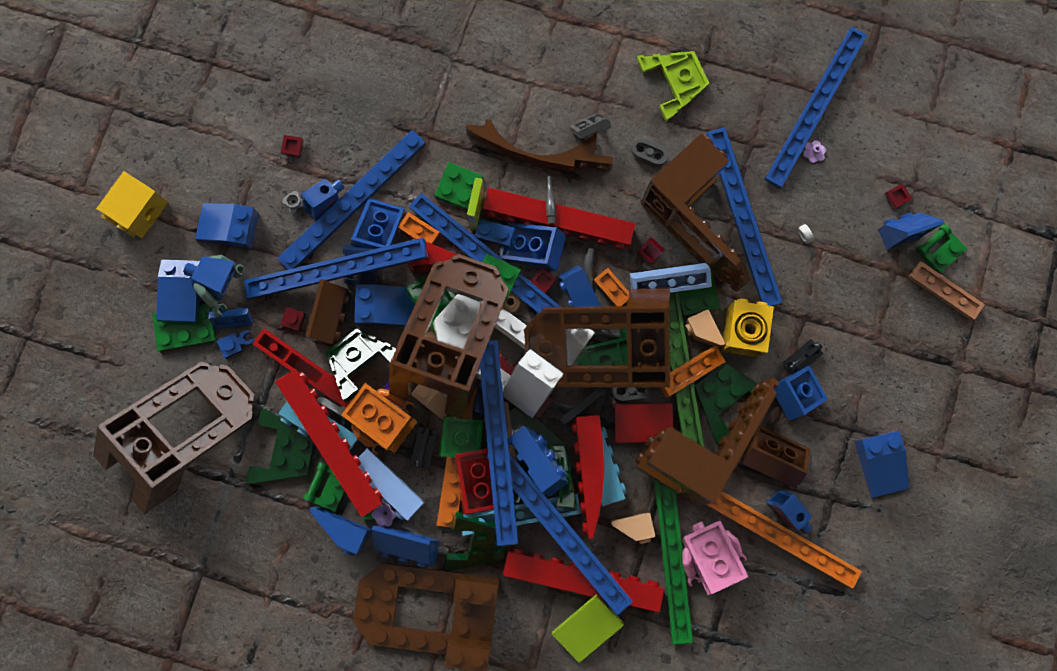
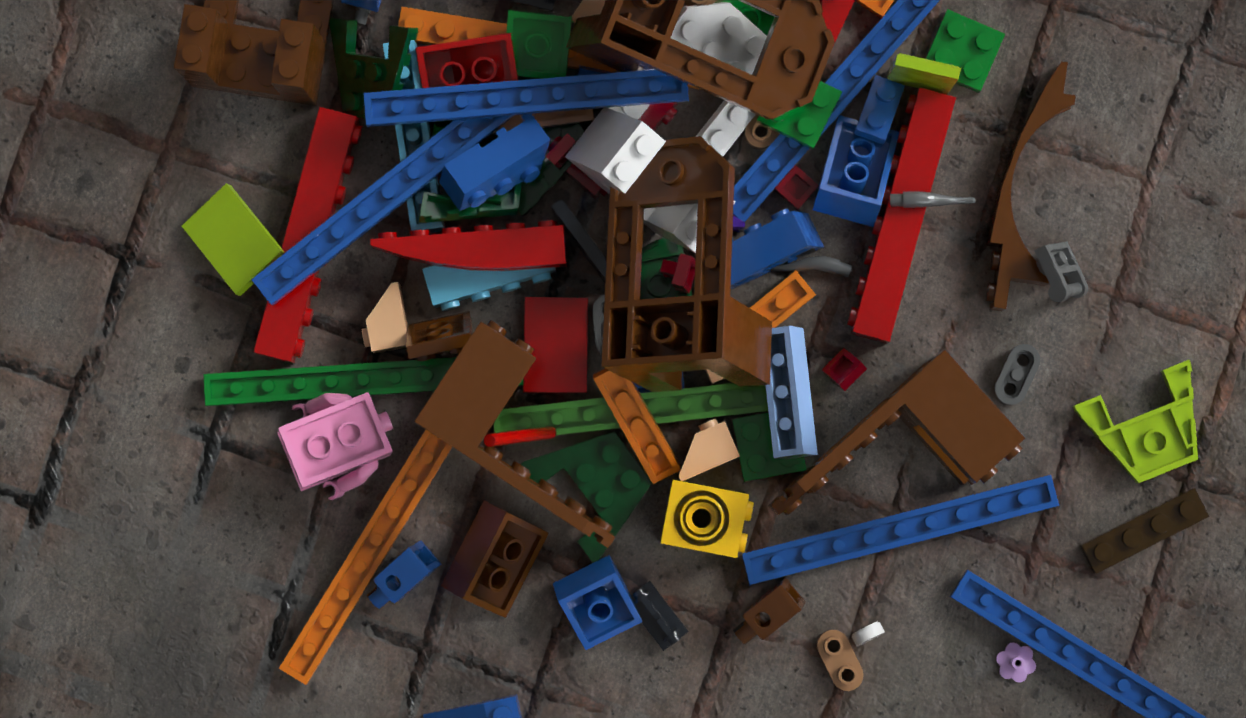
camera: 100 degrees right, 5 degrees up
none -> reddish brown plate [406,311,473,361]
none -> red bar [484,426,556,447]
none -> dark red plate [545,133,576,169]
none -> dark red tile [659,253,696,294]
none -> reddish brown torso [733,577,806,644]
none -> medium nougat plate [817,629,863,691]
none -> dark brown plate [1080,488,1210,574]

